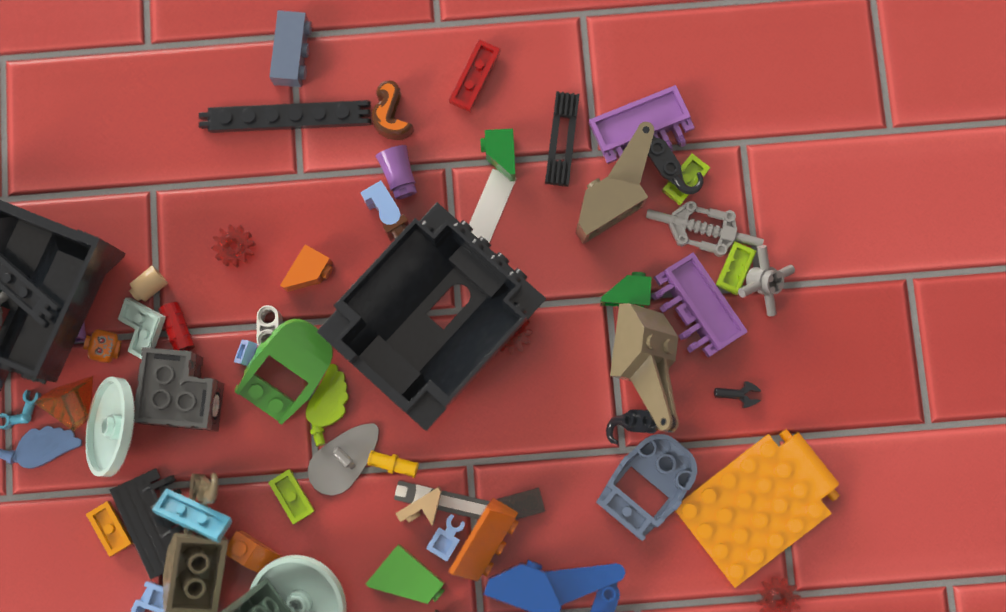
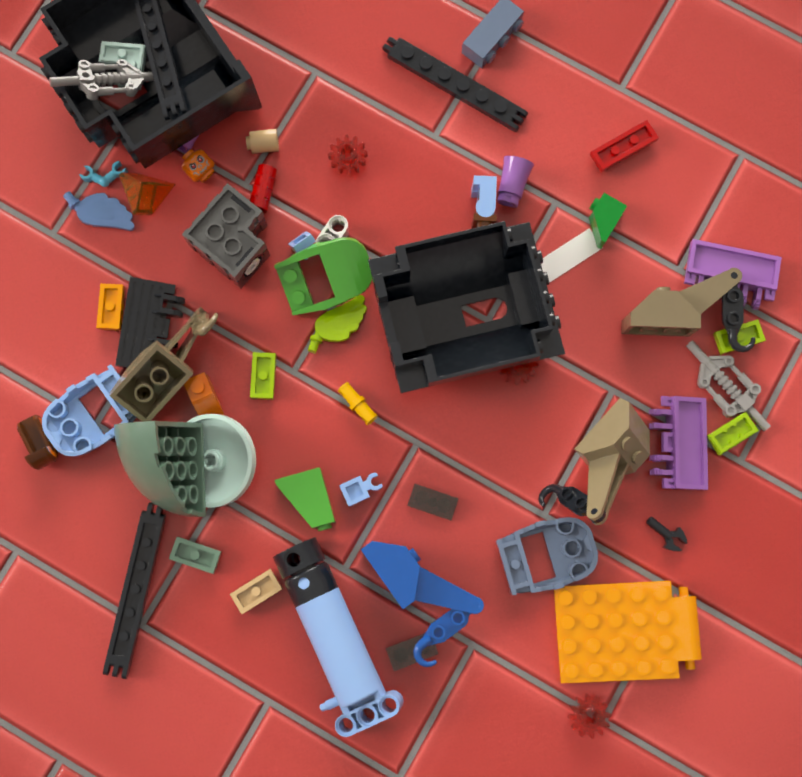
camera: 30 degrees right, 0 degrees up
light aqua dish [85,376,134,477] -> none
light aqua tile [118,298,166,359] -> none
medium azure plate [152,488,233,543] -> none
orange slope [280,244,333,292] -> none
light grey shield [307,423,379,496] -> none
reddish brown animal [372,80,414,140] -> none
sticker [394,481,490,519] -> none
tan slope [395,486,442,526] -> none
orange slope [449,497,519,581] -> none
black container [545,91,580,187] -> none
green slope [600,272,652,309] -> none
light grey bar [738,245,795,316] -> none

